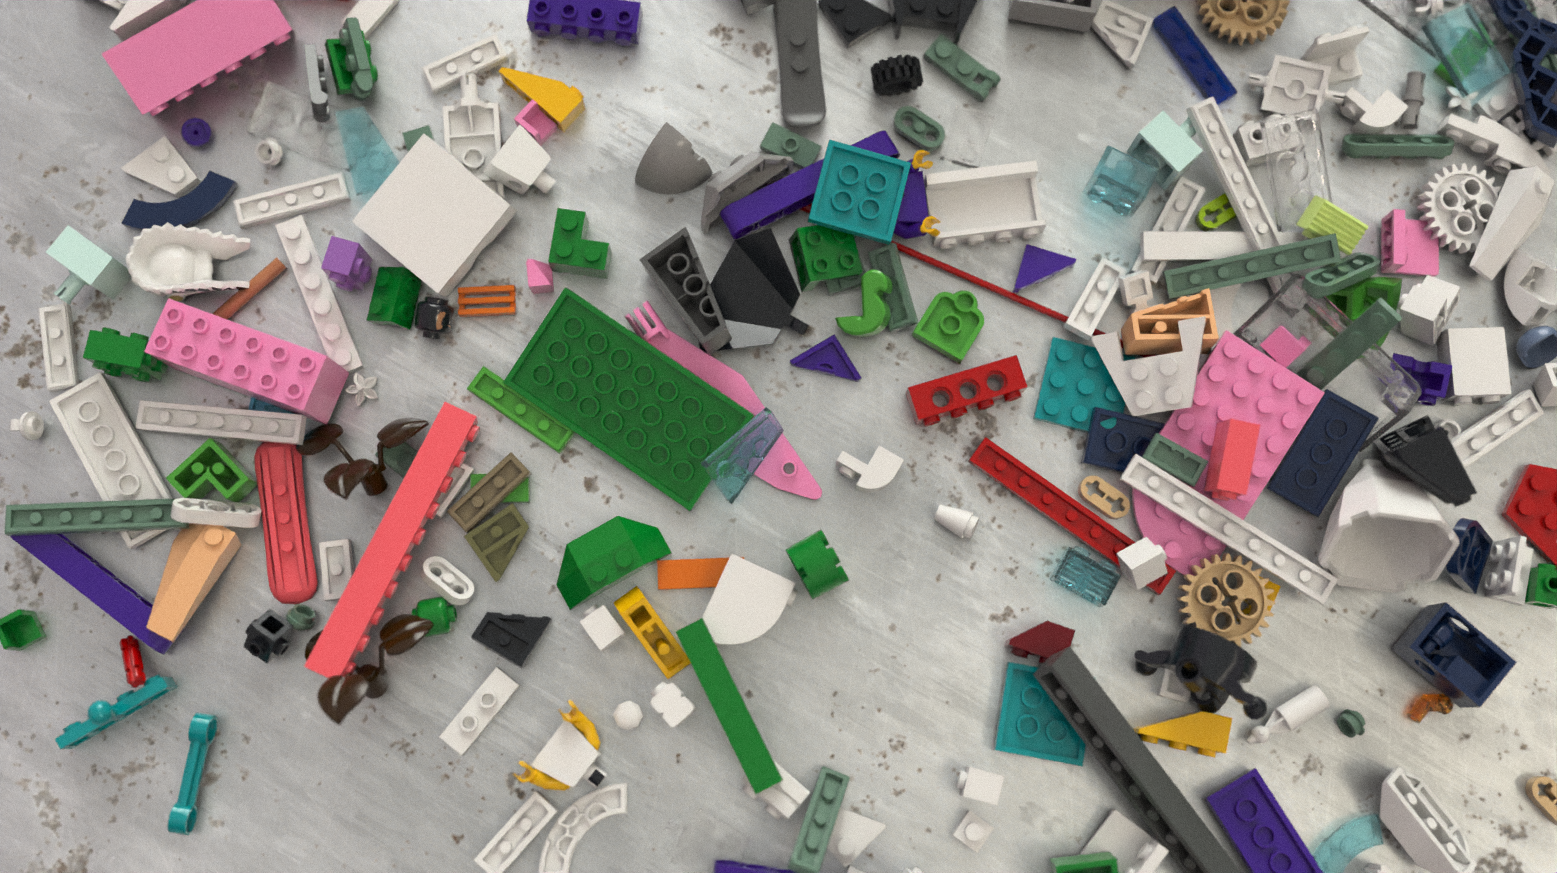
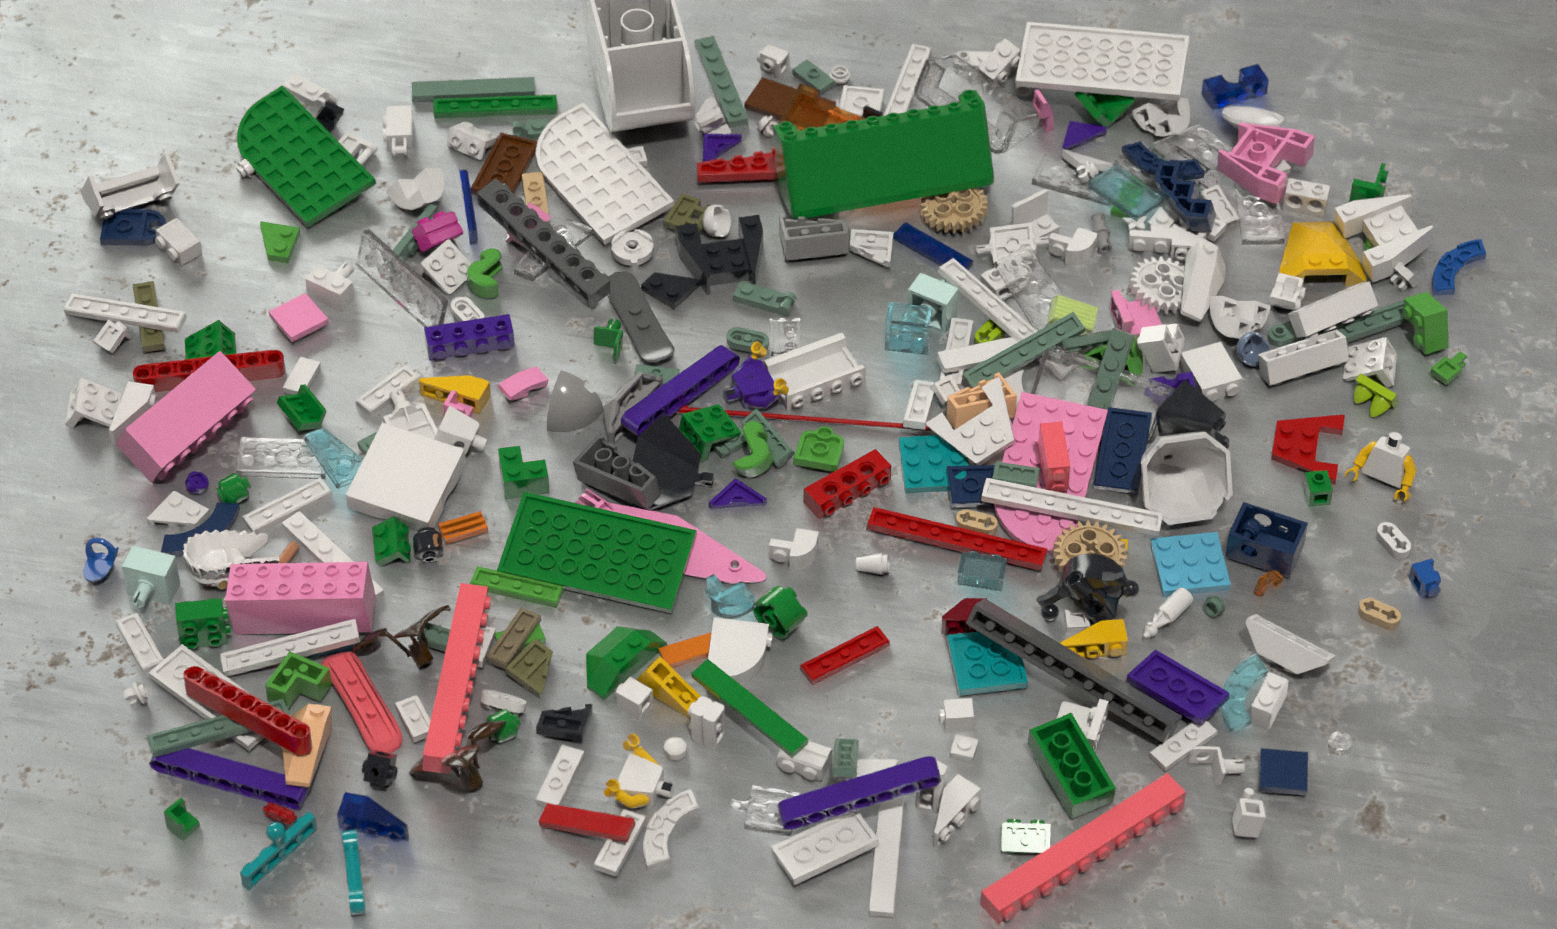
camera: 15 degrees left, 30 degrees down
white beam [171,498,262,528] -> none
white plate [255,137,283,165] -> none
sand green plate [286,604,316,631] -> none
plate [304,44,331,123] -> none
medium lavender brick [321,236,373,292] -> none
sand green hinge [339,17,374,101] -> none
white plant [345,372,379,407] -> none
bright pink slope [526,259,554,294] -> none
clear light blue wing [701,407,784,504] -> none
teal plate [807,140,911,245] -> none
black tyre [871,55,923,96] -> none
dark purple tile [1013,244,1076,293] -> none
white brick [1116,537,1168,590] -> none
bright pink panel [1260,326,1311,368] -> none
sand green plate [1341,134,1455,159] -> none
dark blue tile [1446,518,1493,594] -> none
white tile [1450,389,1544,468] -> none
white bracket [1484,536,1534,606] -> none
none -> blue piece [83,537,119,582]
none -> red beam [183,666,312,755]
none -> green head [216,473,251,504]
none -> clear blue slope [337,792,409,841]
none -> bright pink slope [498,367,549,401]
none -> red tile [538,803,636,842]
none -> green bracket [594,318,623,361]
none -> clear light blue brick [705,574,754,619]
none -> red tile [800,626,890,685]
none -> medium azure plate [1150,532,1231,597]

